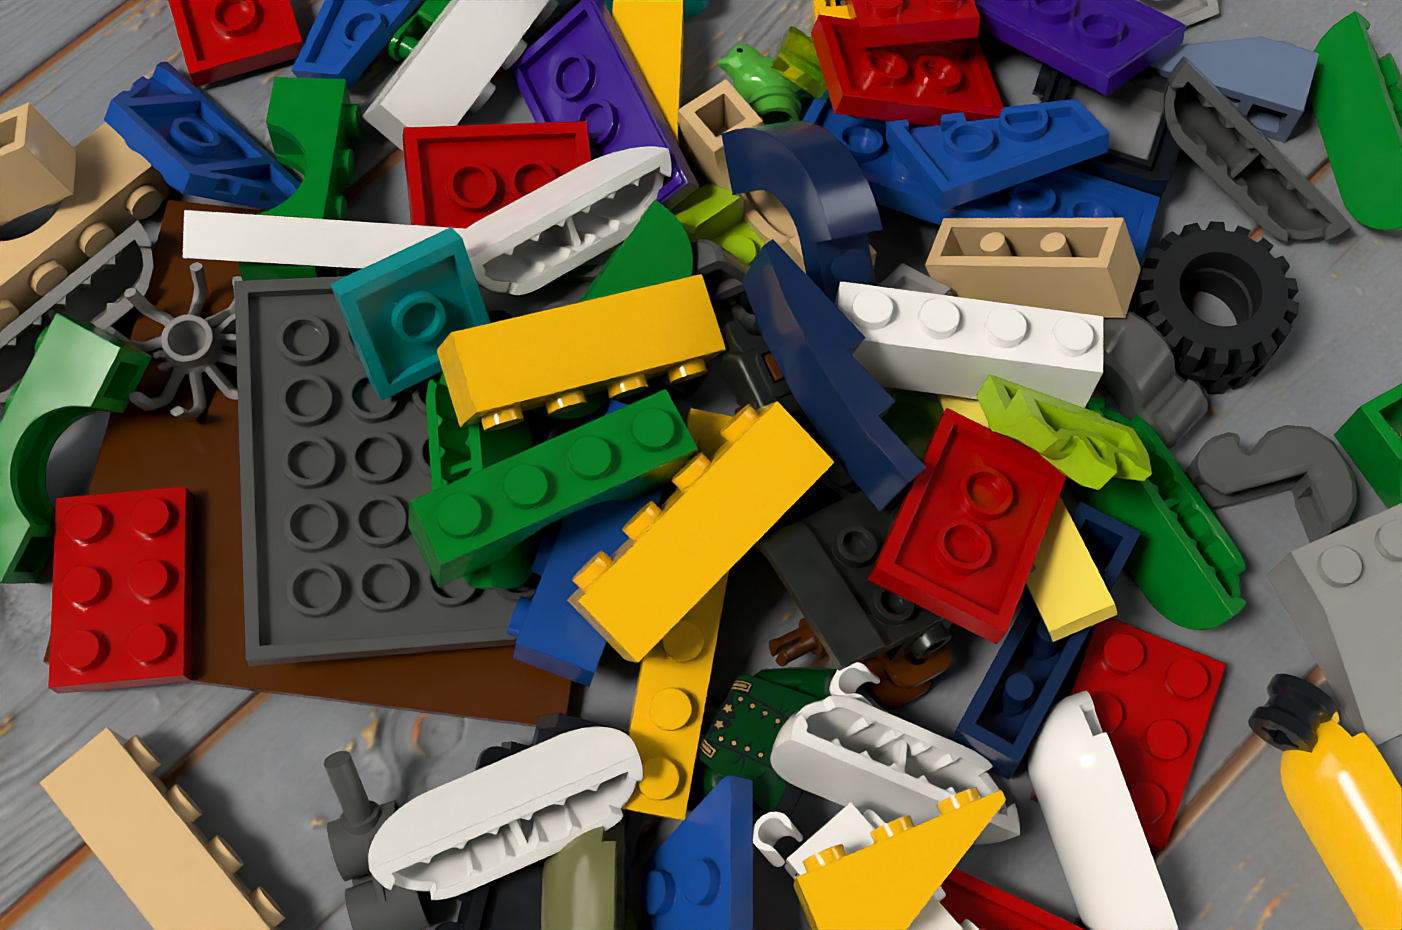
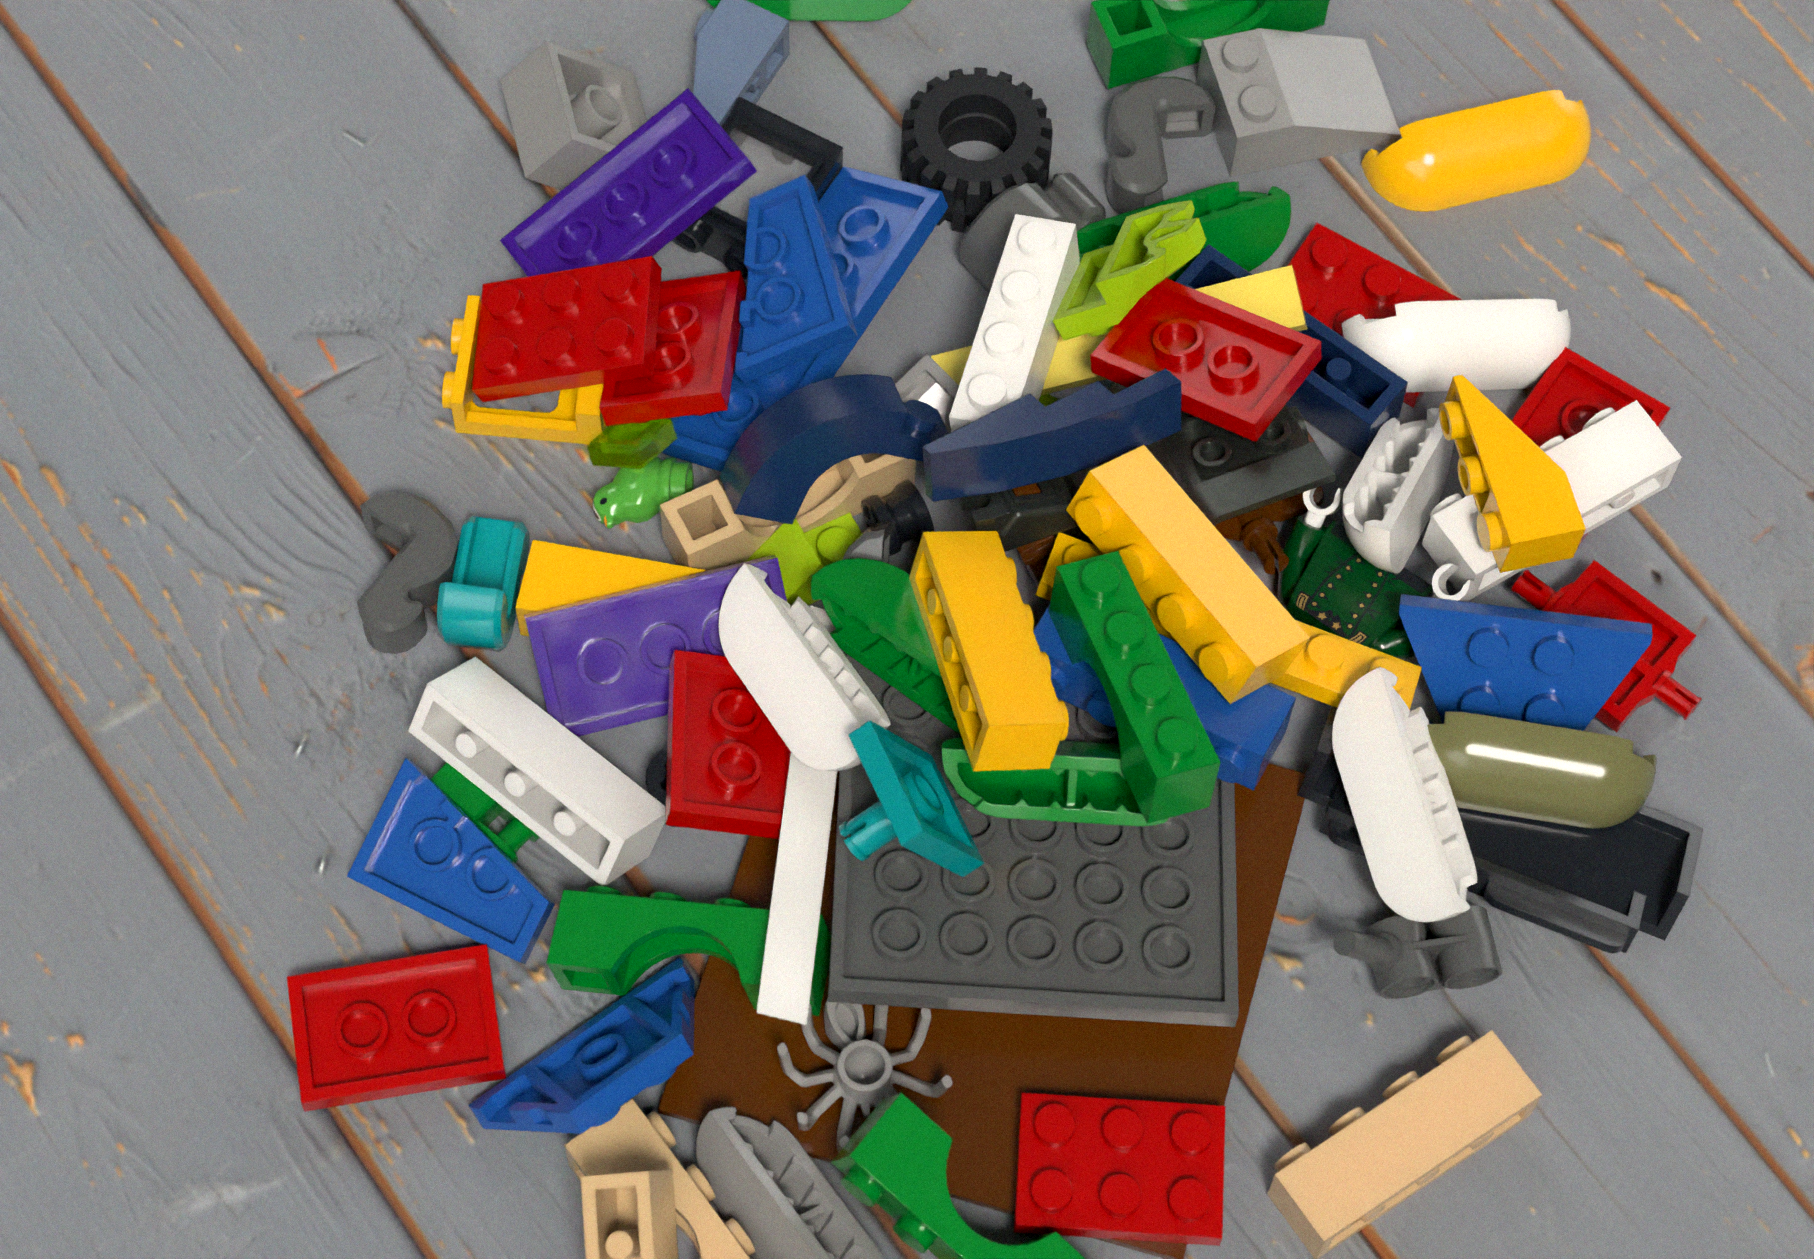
camera: 85 degrees left, 5 degrees down
tan brick [925,218,1141,318] -> none
dark grey brick [1163,56,1352,241] -> none
black wheel [1248,674,1336,753] -> none

